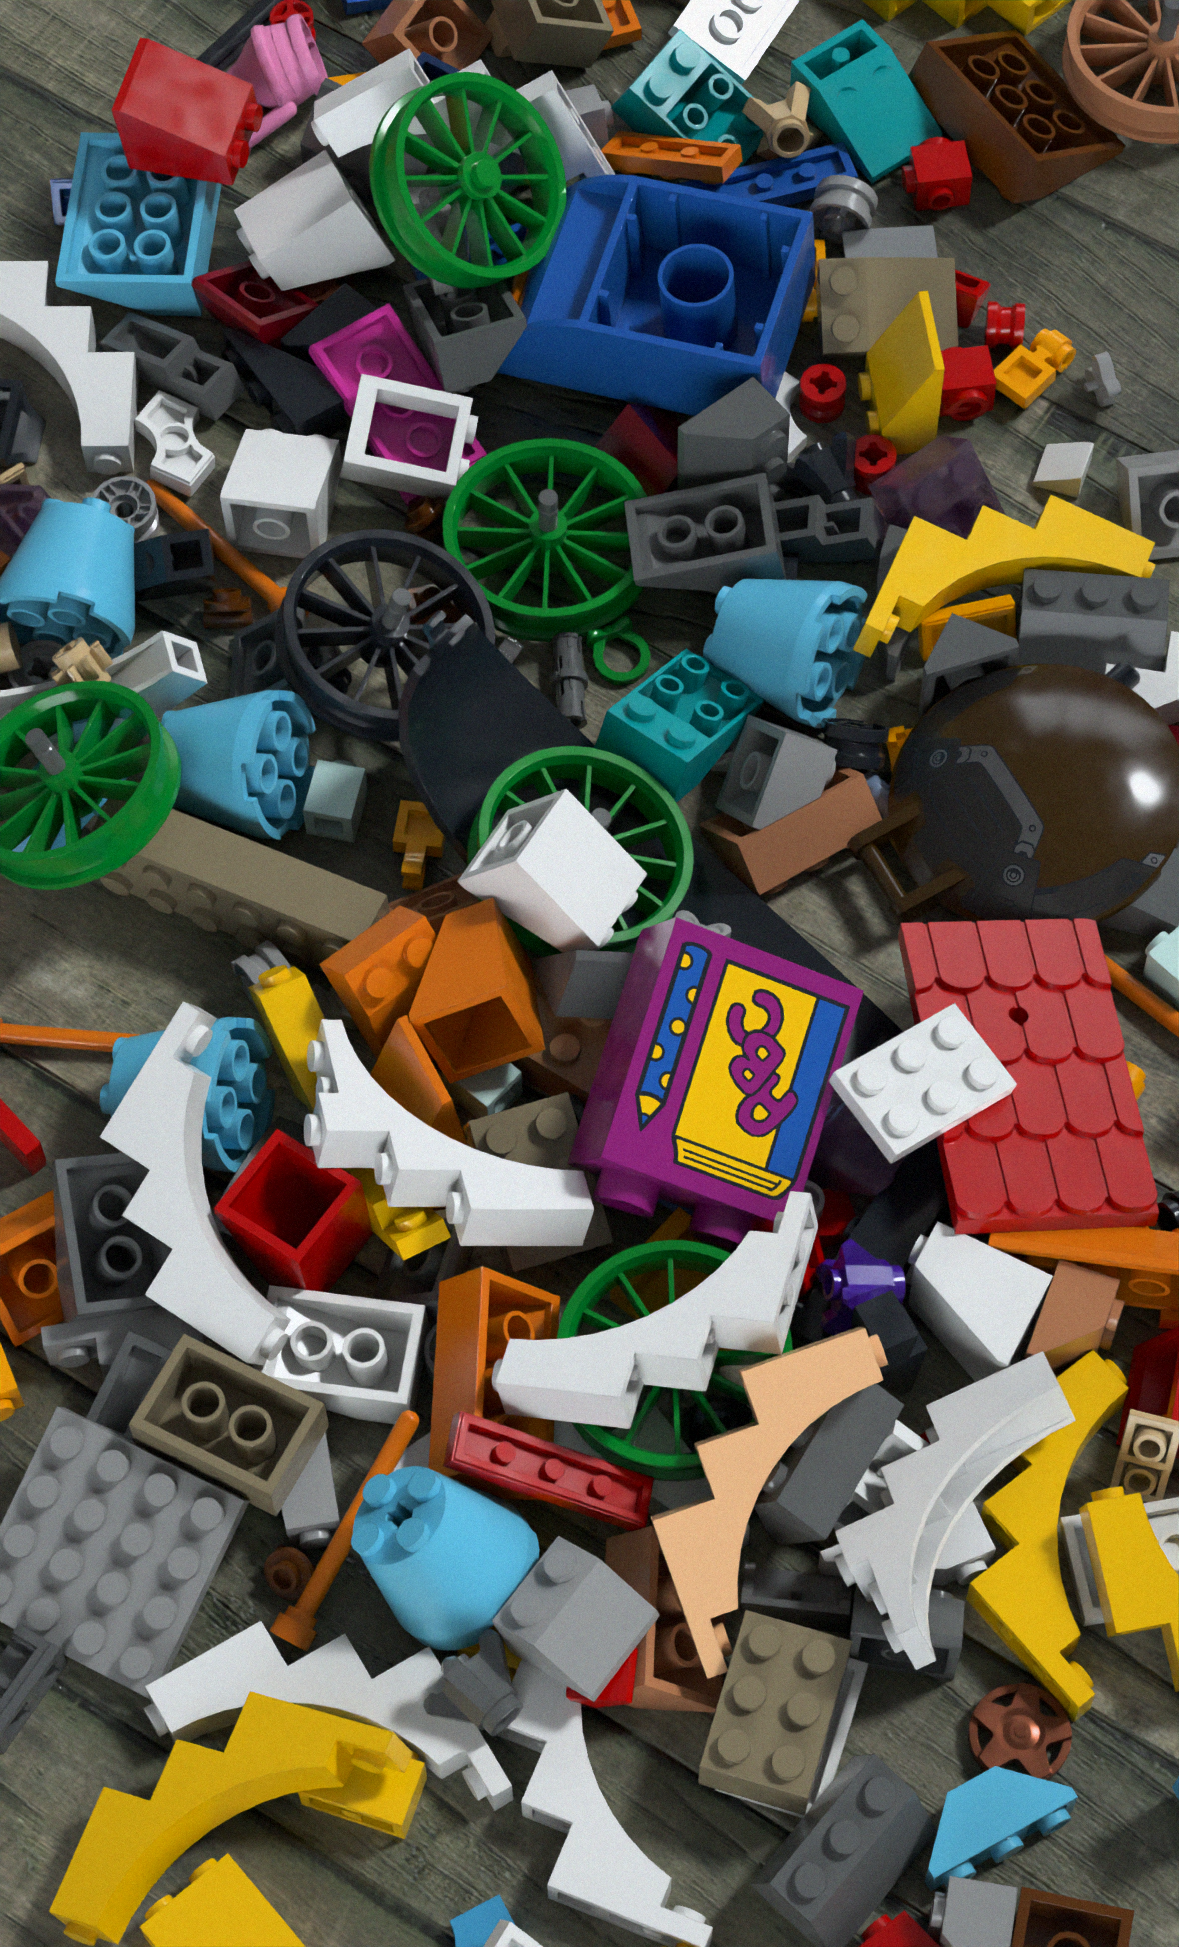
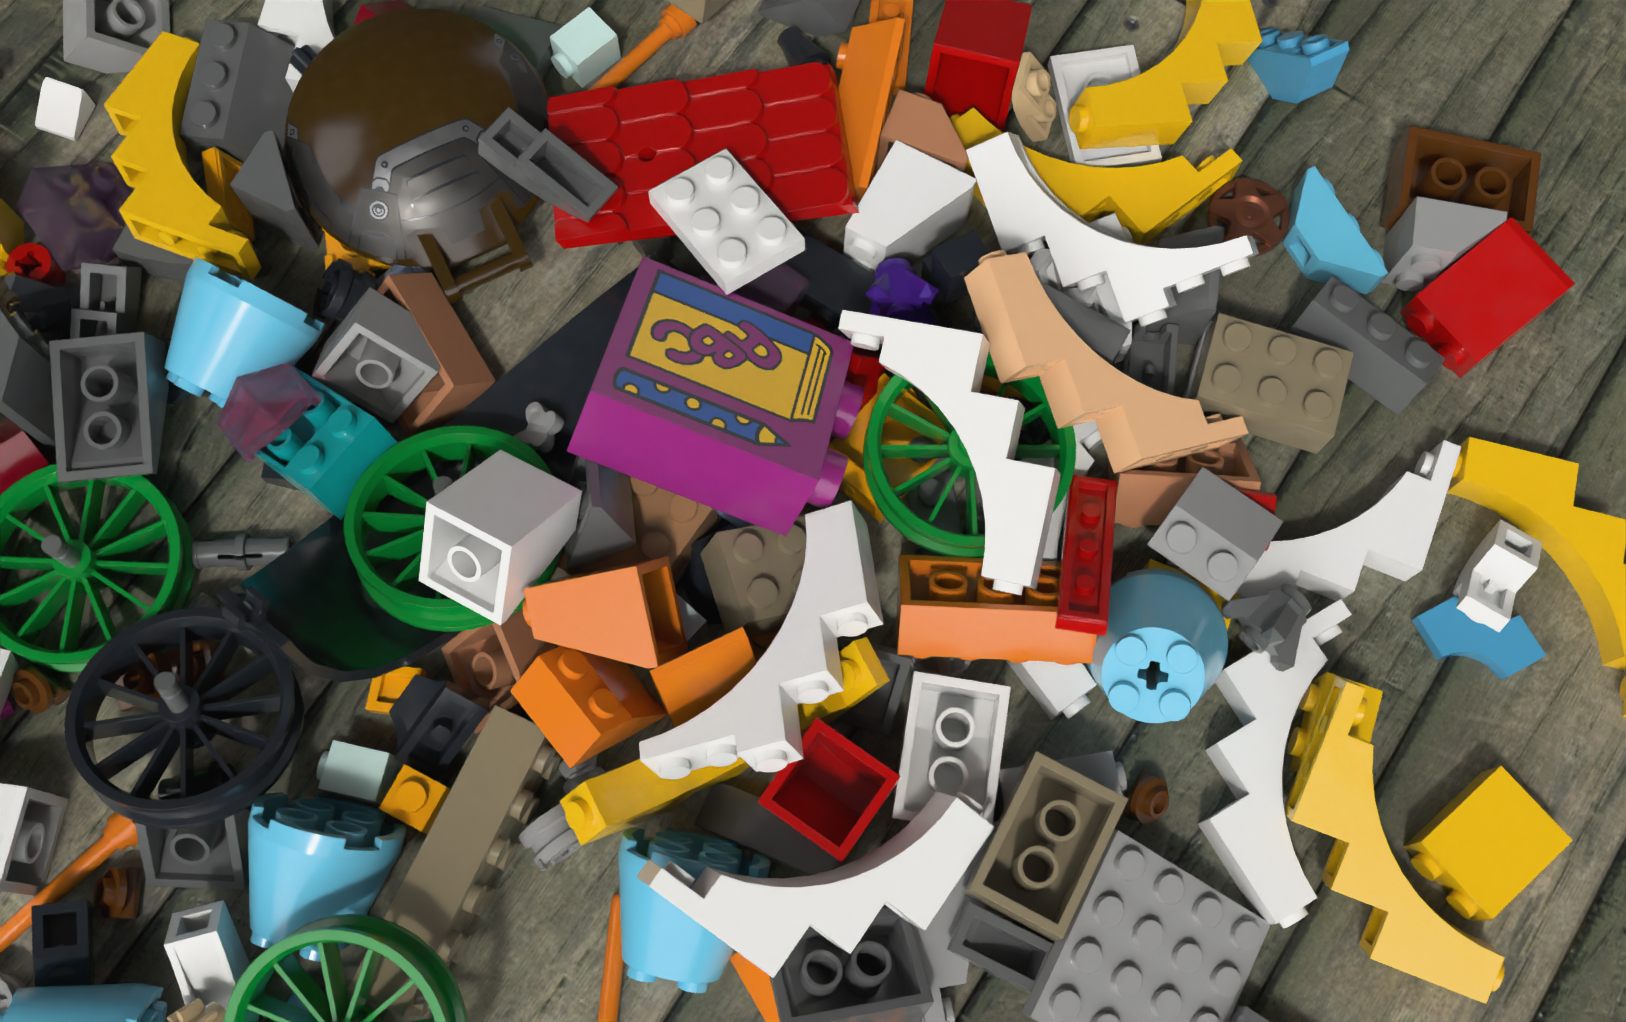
camera: 95 degrees left, 10 degrees up
orange piece [269,1410,419,1652] -> none
green piece [586,616,651,686] -> none
none -> clear pink slope [217,362,322,462]
none -> light orange brick [378,764,451,835]
none -> black slope [389,674,490,781]
none -> dark grey slope [478,107,618,223]

